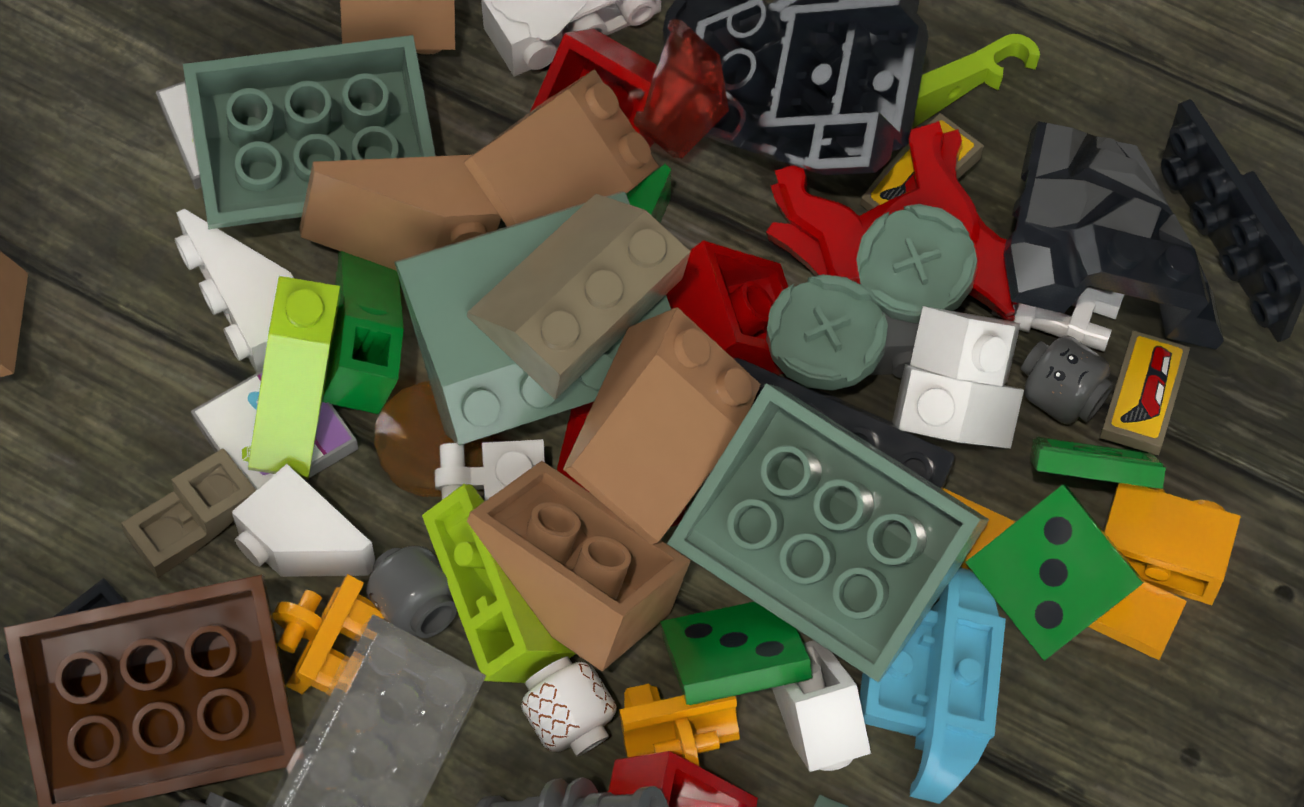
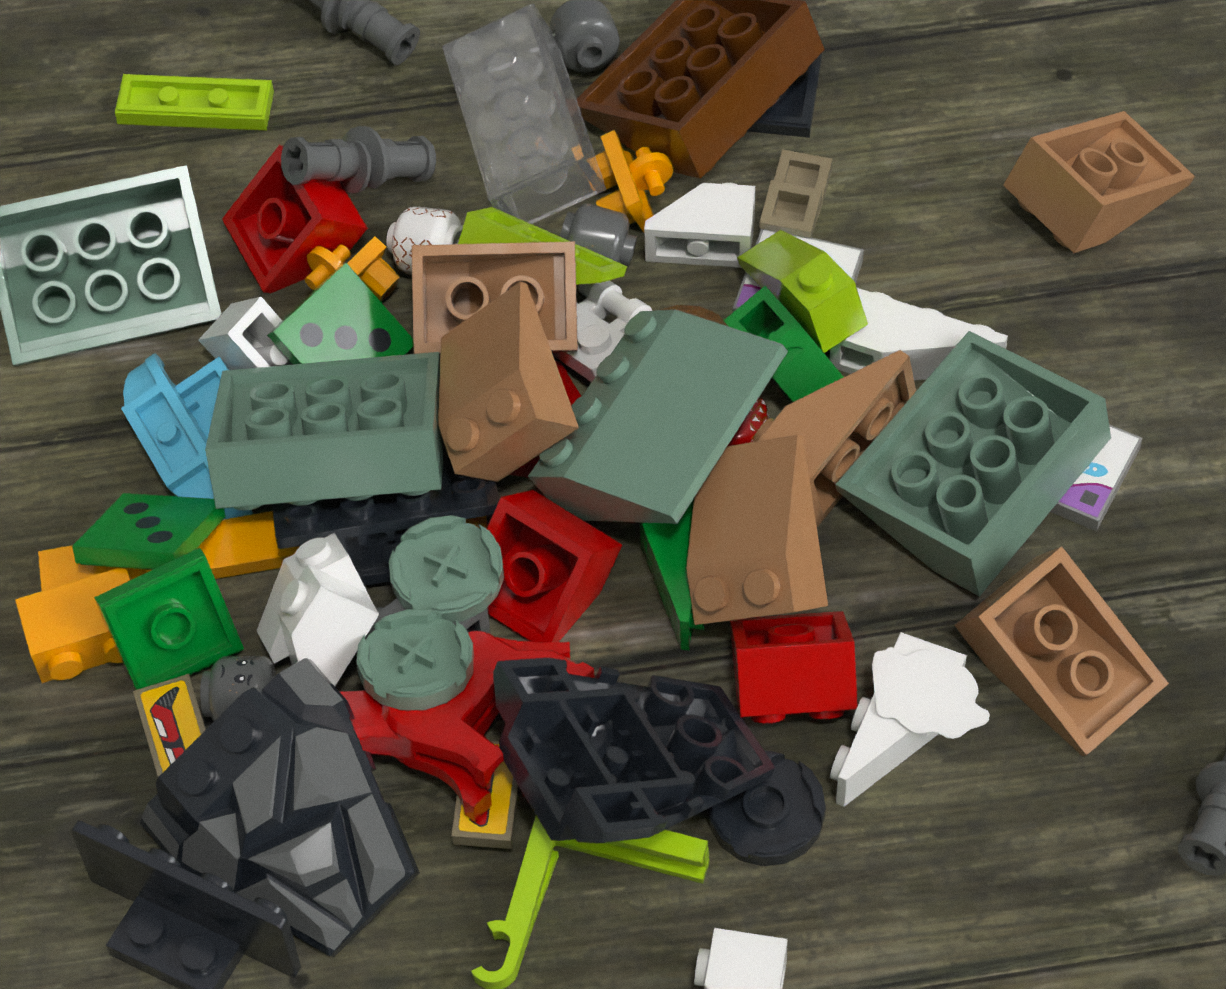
camera: 145 degrees right, 5 degrees down
dark tan slope [467,194,691,400] -> none
clear red slope [634,19,729,159] -> none

